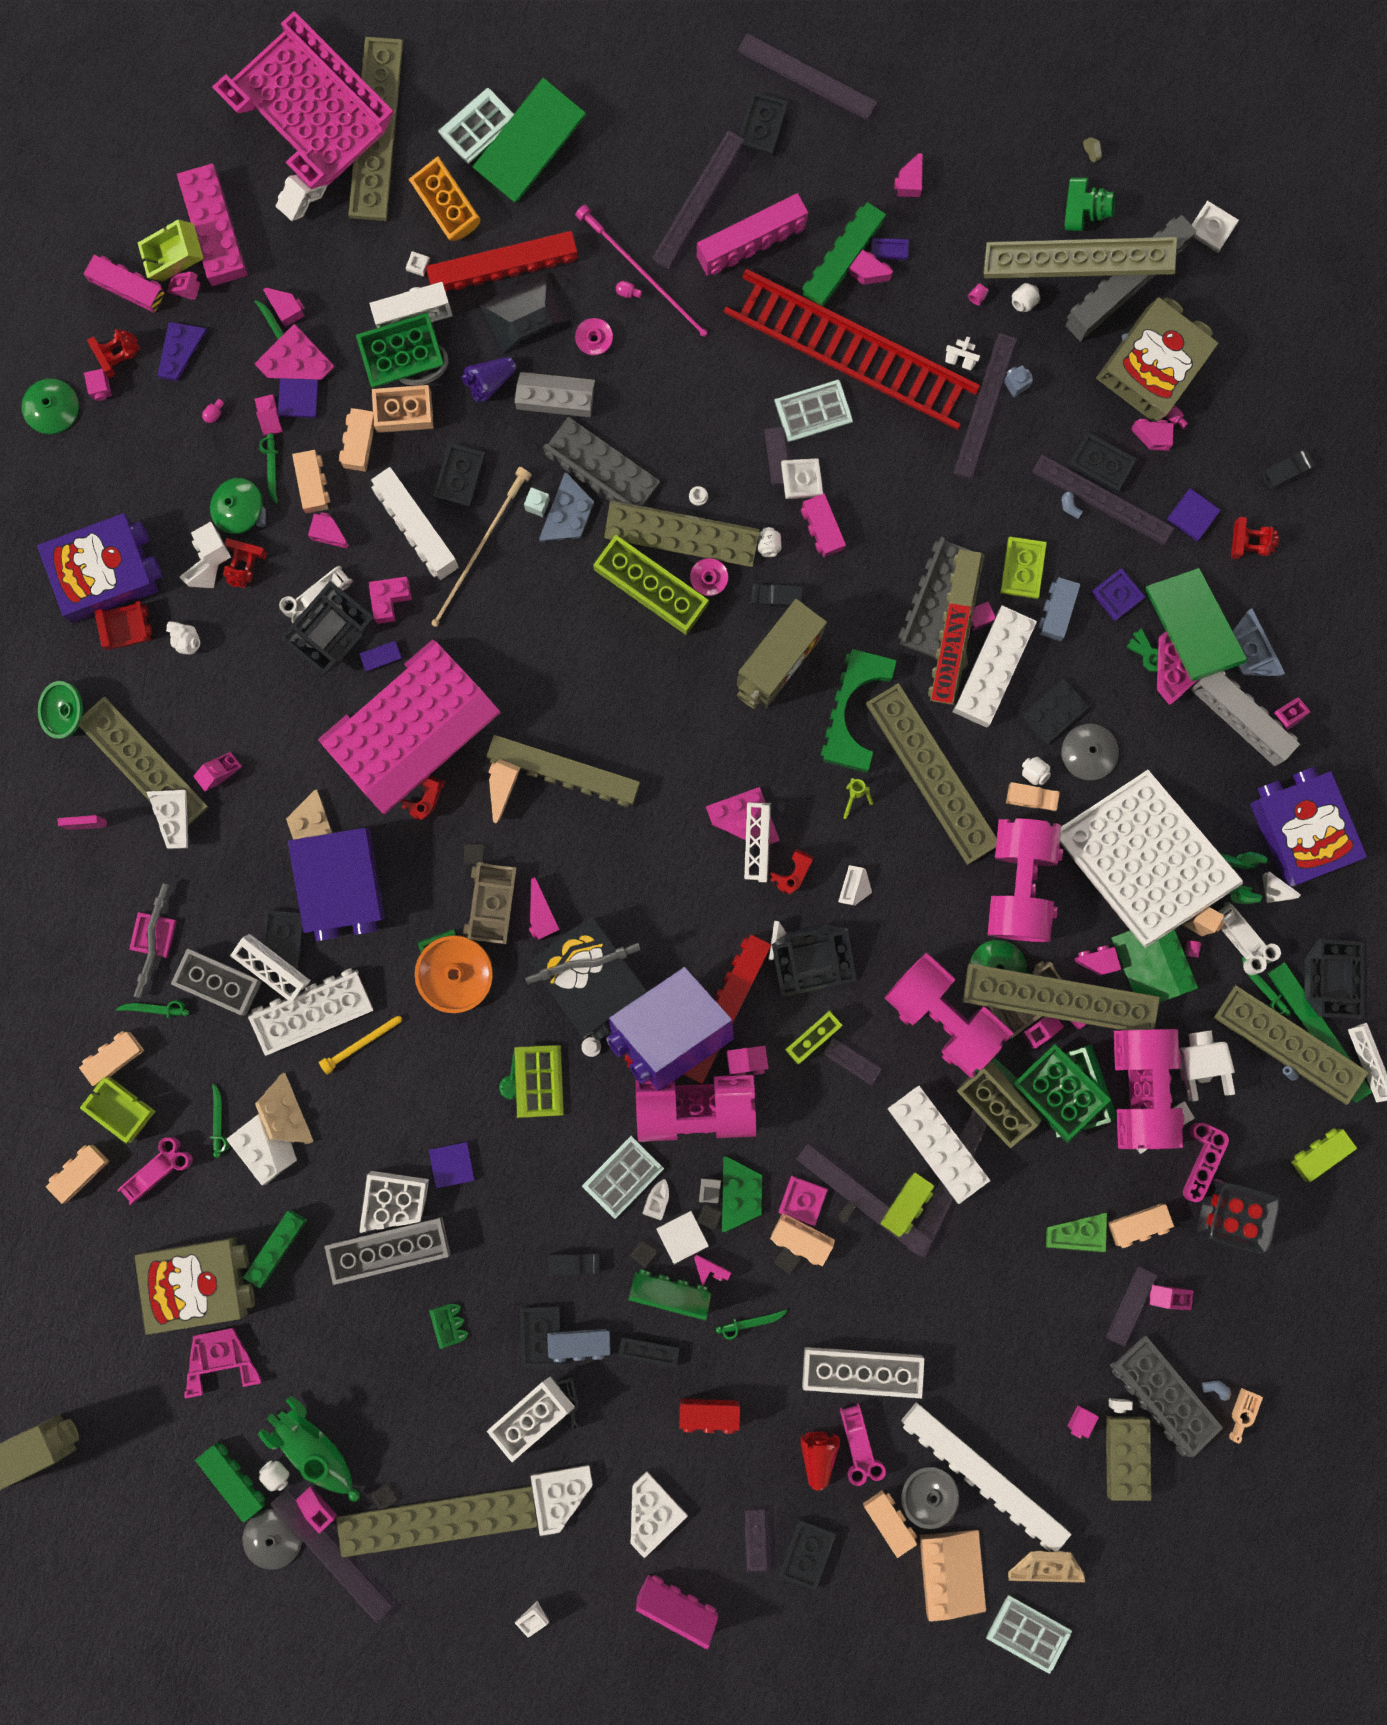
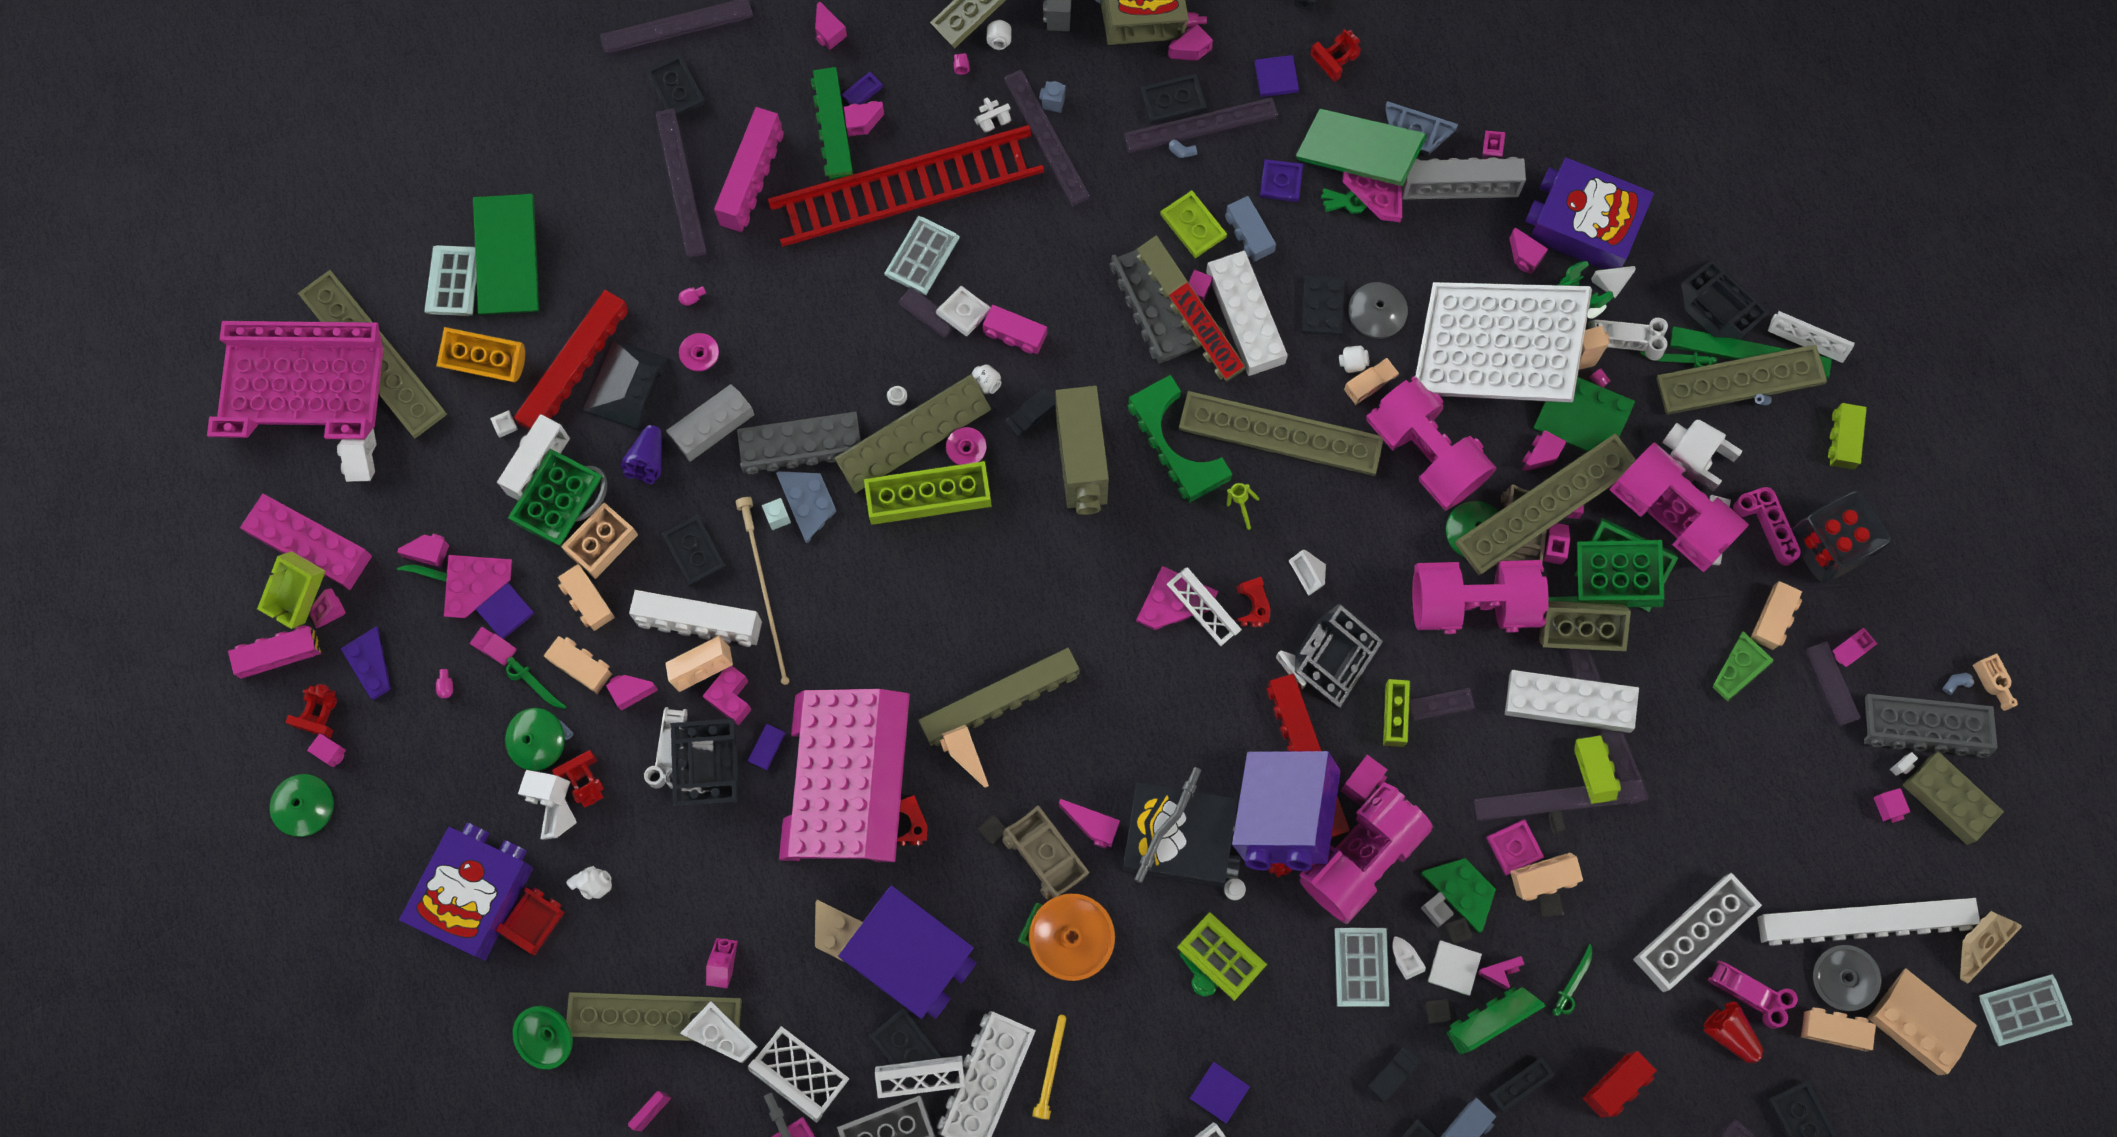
camera: 40 degrees left, 10 degrees down
dark pink piece [575,204,707,337] -> none
none -> light nougat brick [666,636,733,692]
none -> white fence [748,1026,849,1123]
none -> dark pink slope [1509,228,1548,274]

